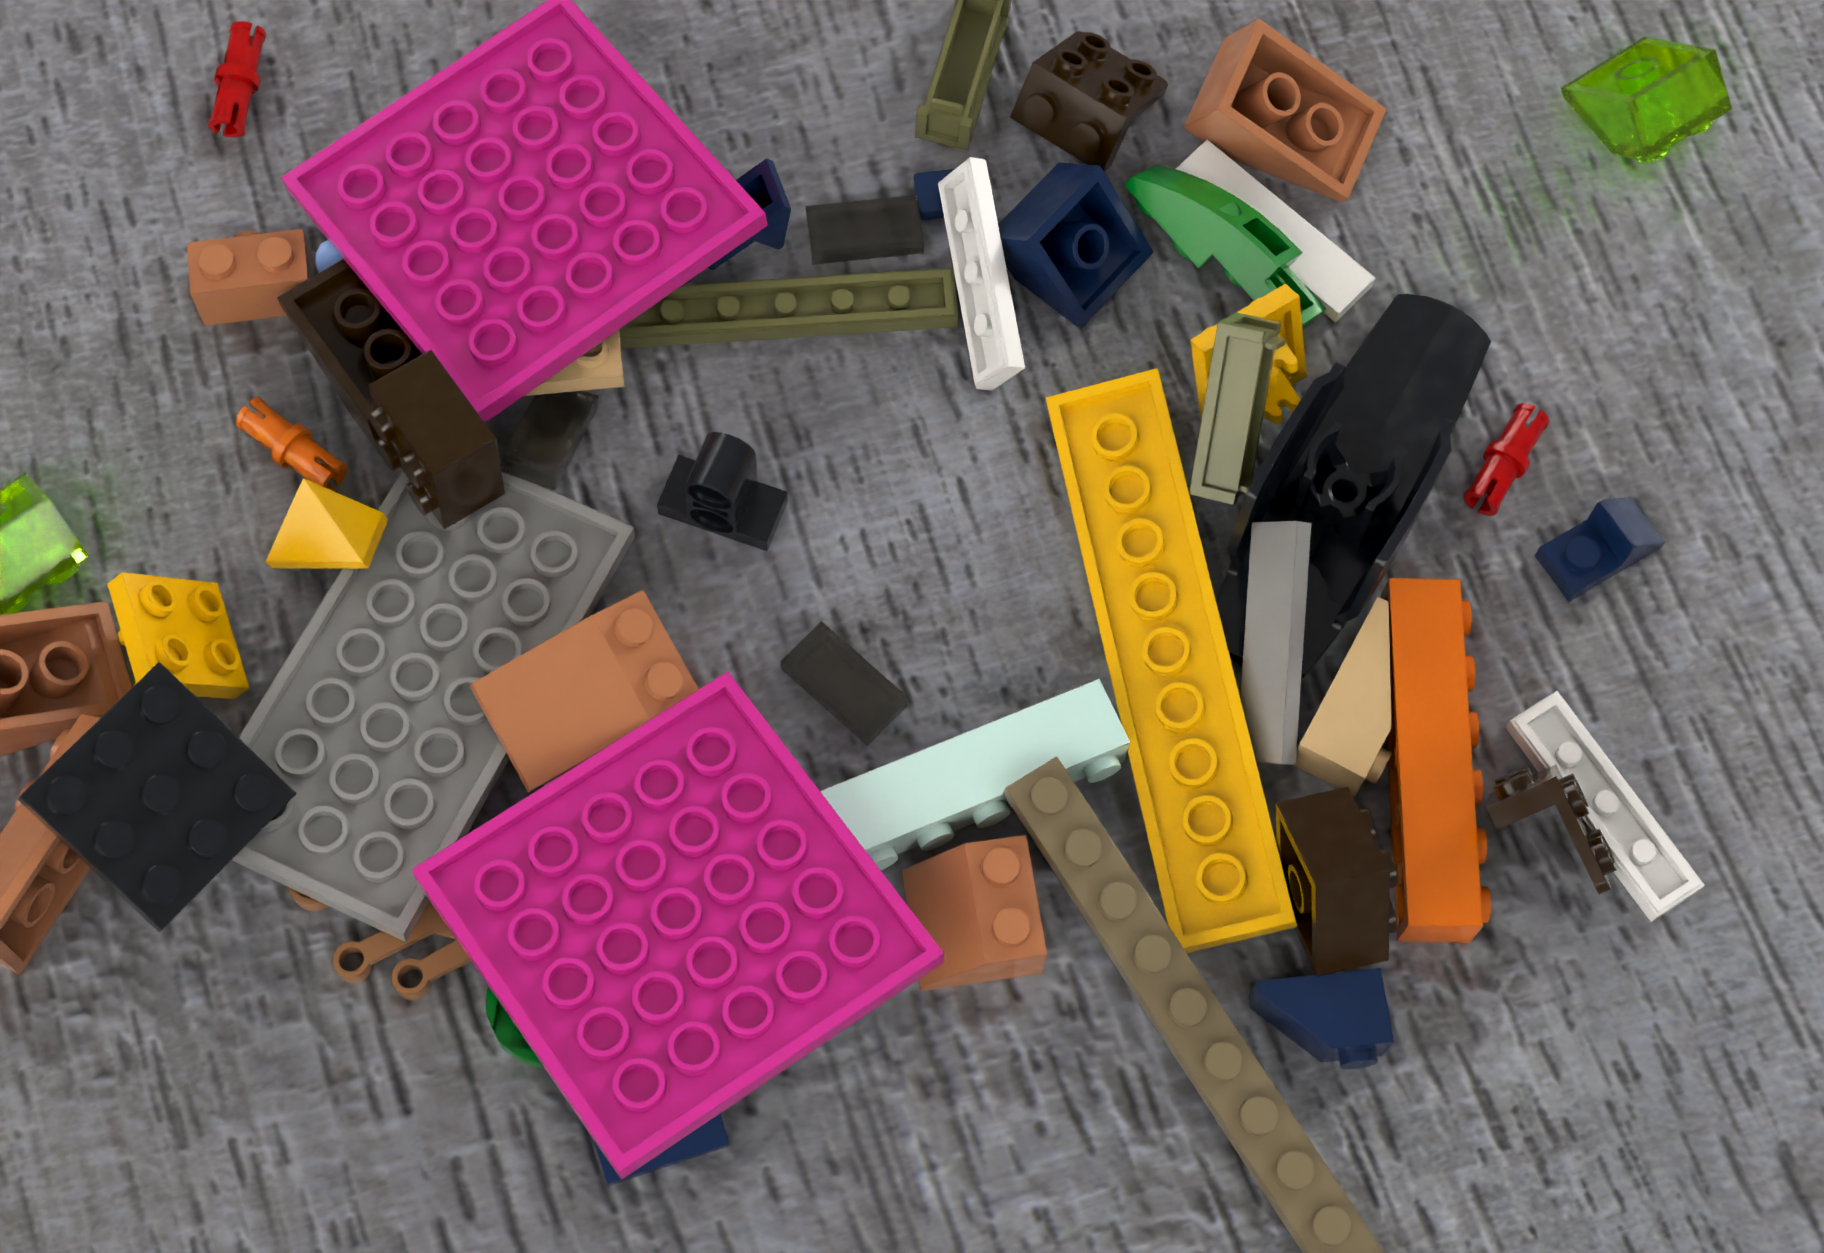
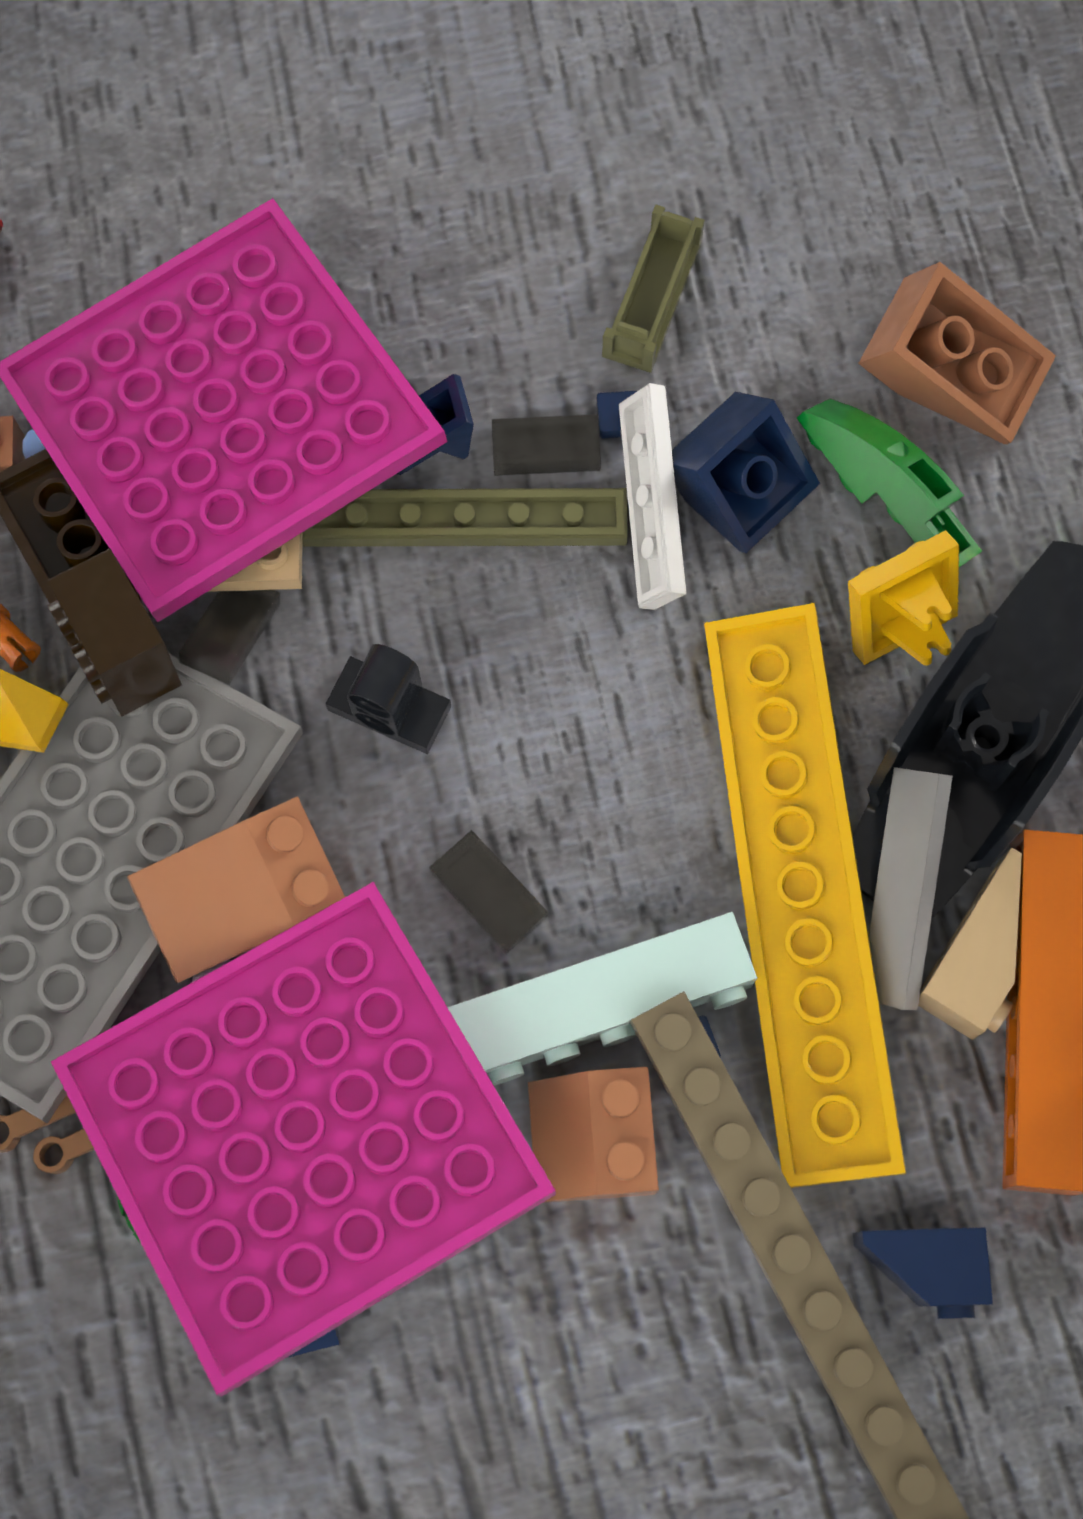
camera: 10 degrees right, 5 degrees up
dark brown bracket [1010,31,1168,172] -> none
white tile [1176,139,1375,323] -> none
olive container [1189,312,1286,505] -> none
dark brown brick [1276,787,1398,977] -> none

